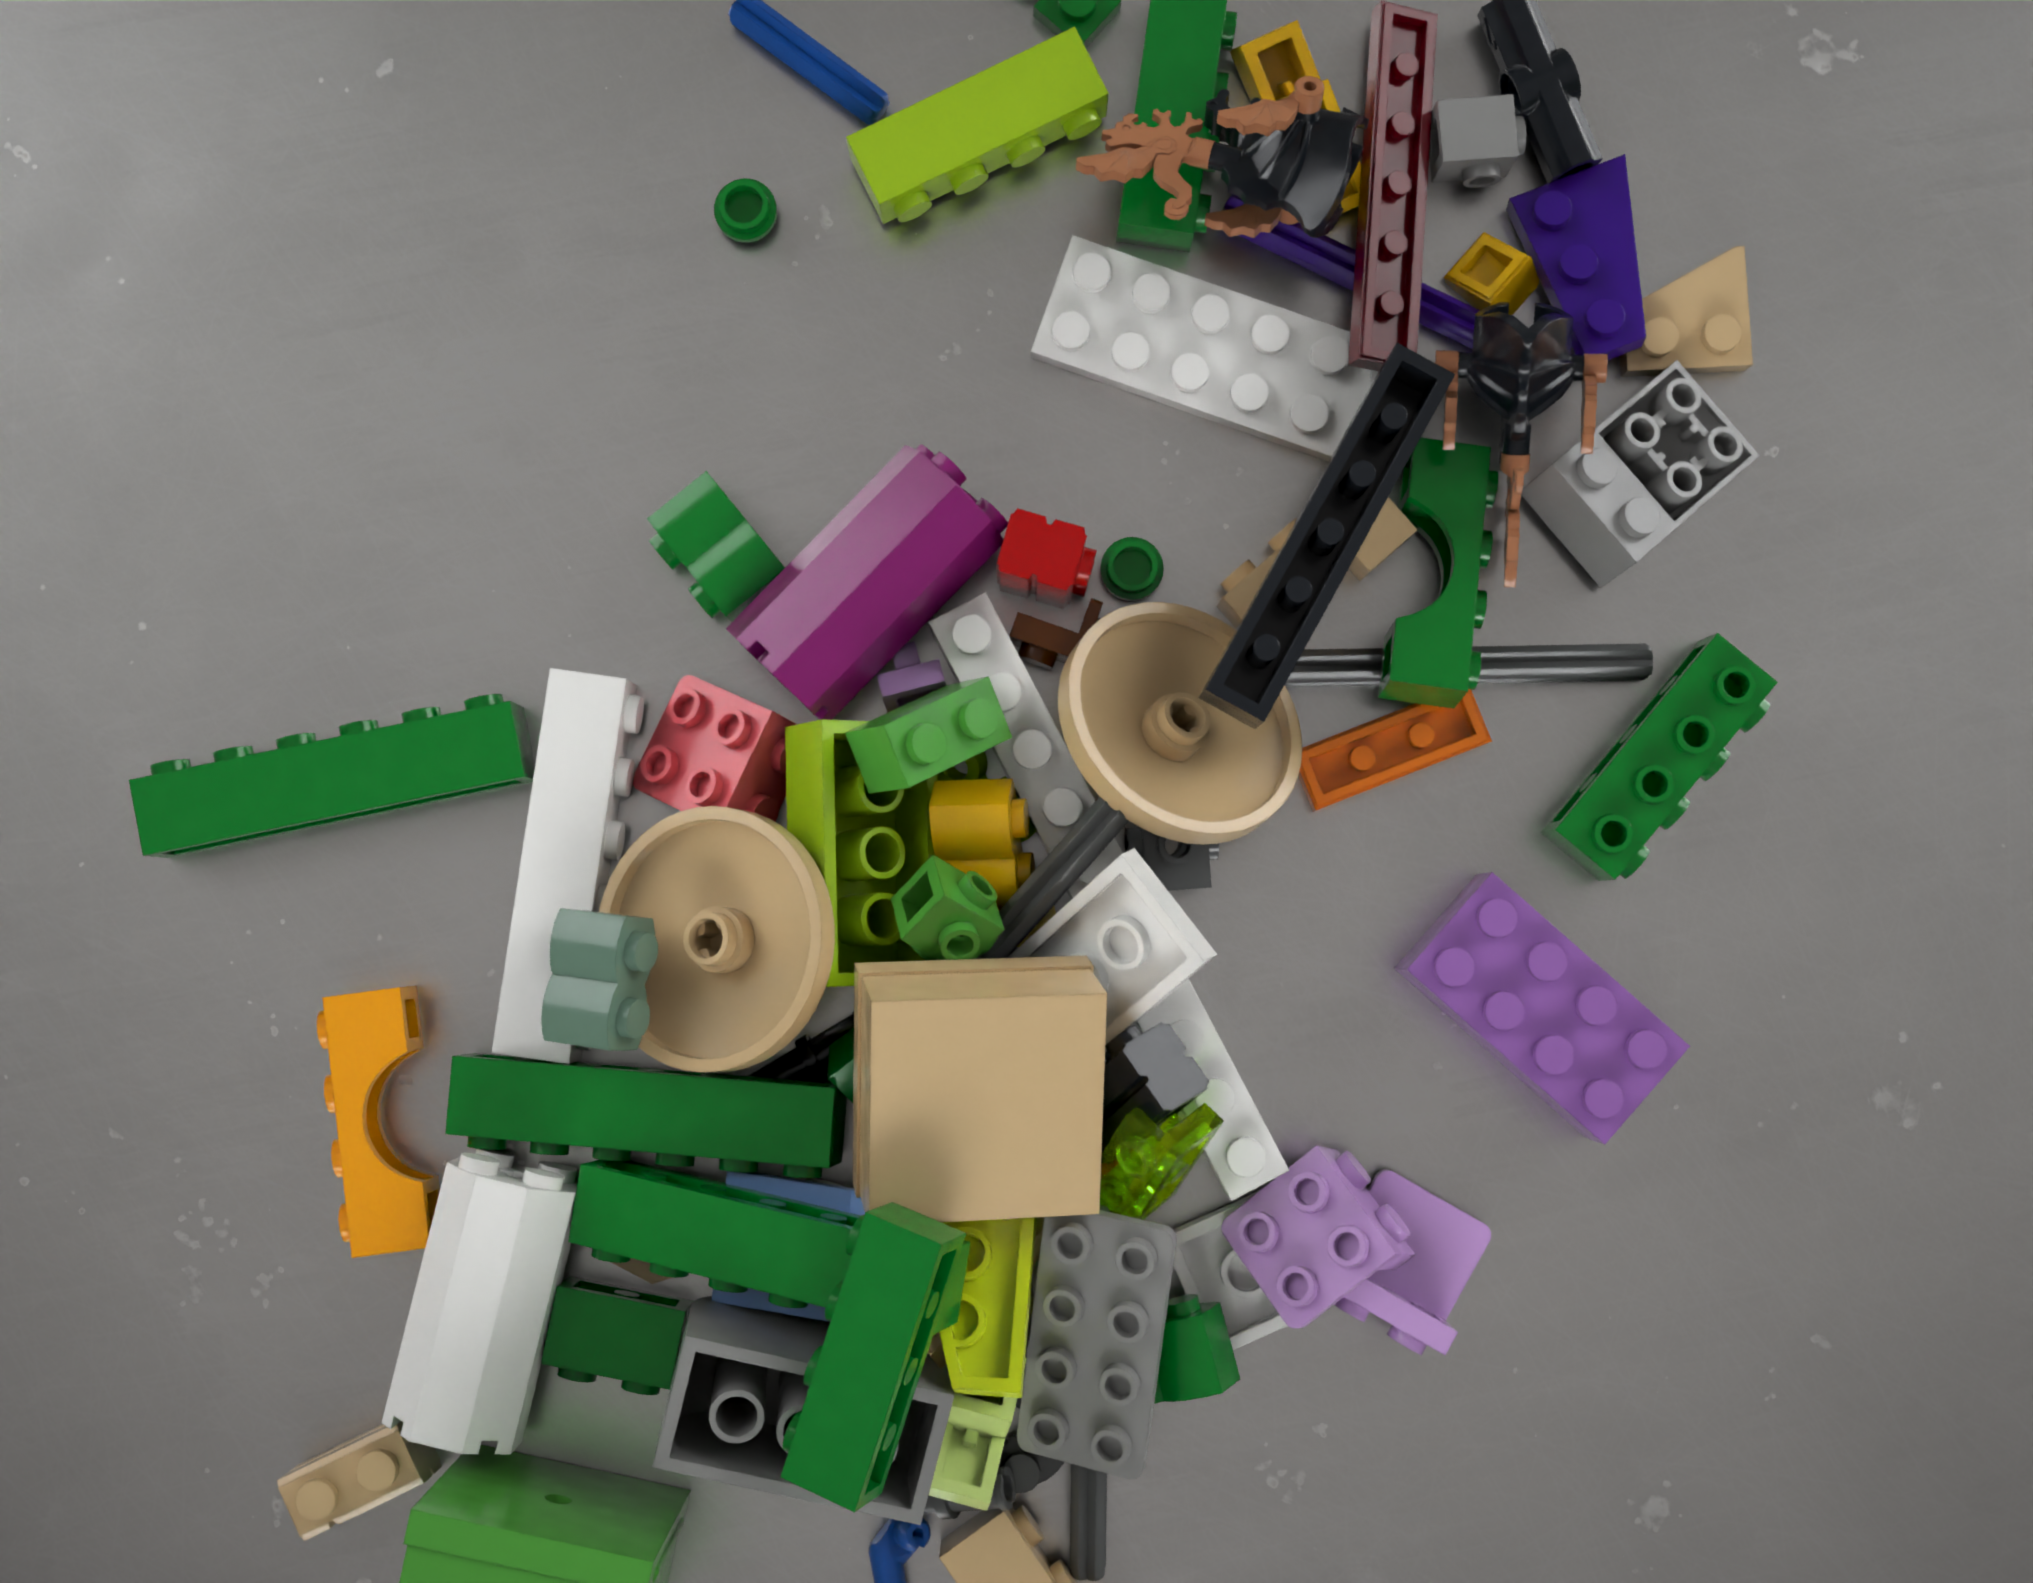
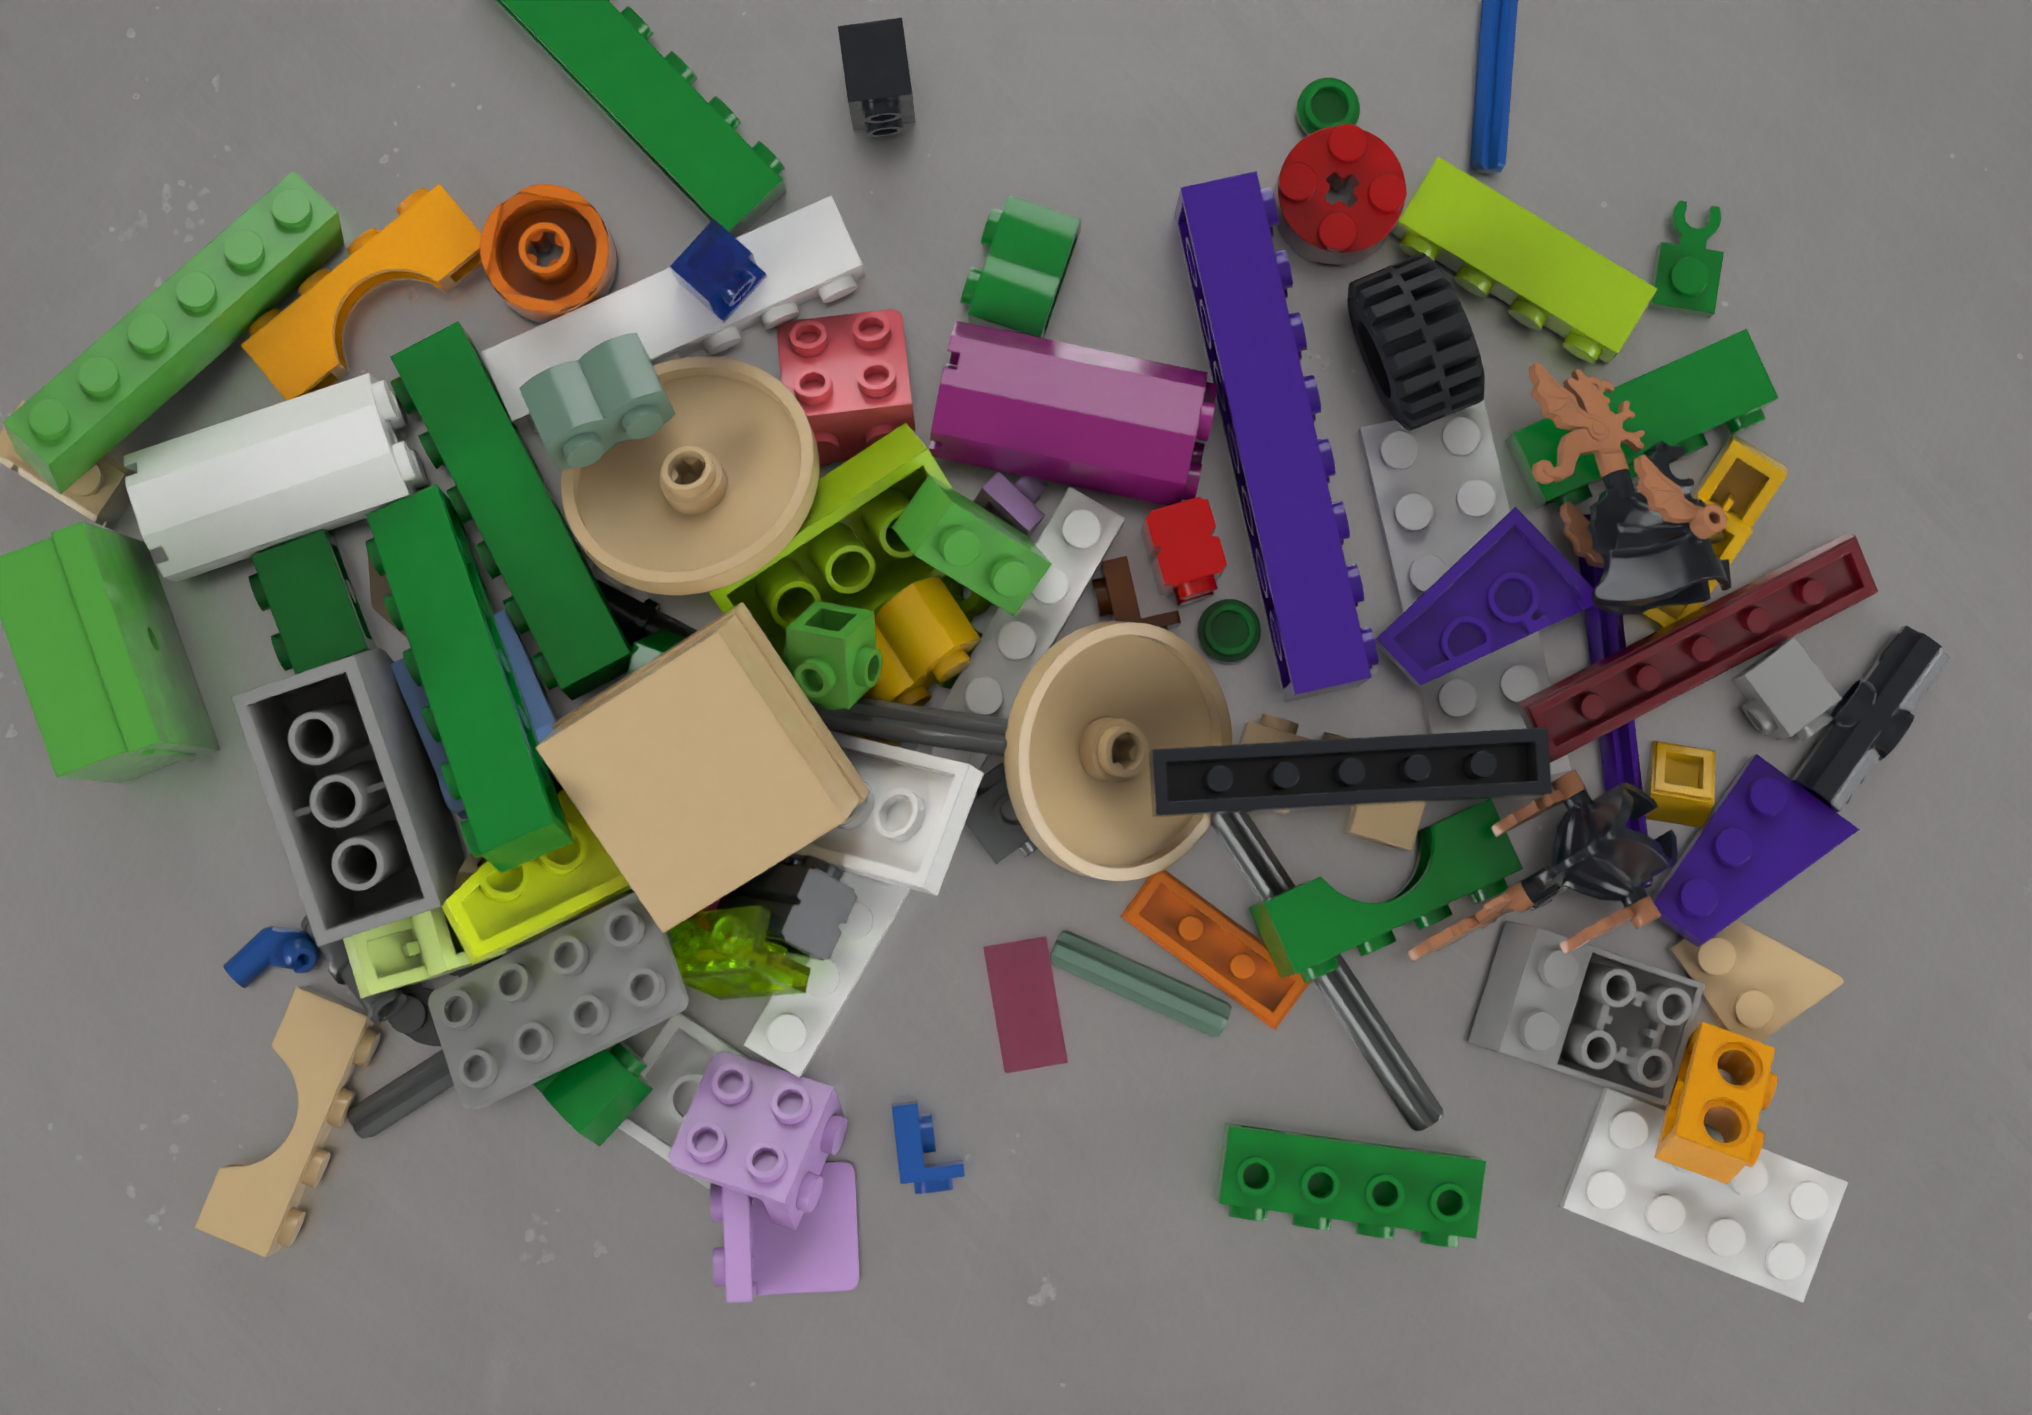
camera: 55 degrees right, 0 degrees up
green brick [780,1202,966,1513] -> none
medium lavender brick [1394,872,1690,1145] -> none
none -> bright green brick [3,171,344,495]
none -> orange brick [480,184,617,323]
none -> clear blue brick [670,219,767,323]
none -> black brick [838,18,915,137]
none -> blue bracket [892,1101,965,1194]
none -> clear pink tile [983,936,1068,1073]
none -> sand green axle [1049,931,1232,1037]
none -> dark purple brick [1175,171,1379,703]
none -> red brick [1274,124,1407,265]
none -> black tyre [1347,253,1485,431]
none -> dark purple wing [1375,507,1594,687]
none -> white plate [1559,1087,1848,1302]
none -> light orange brick [1654,1021,1778,1184]

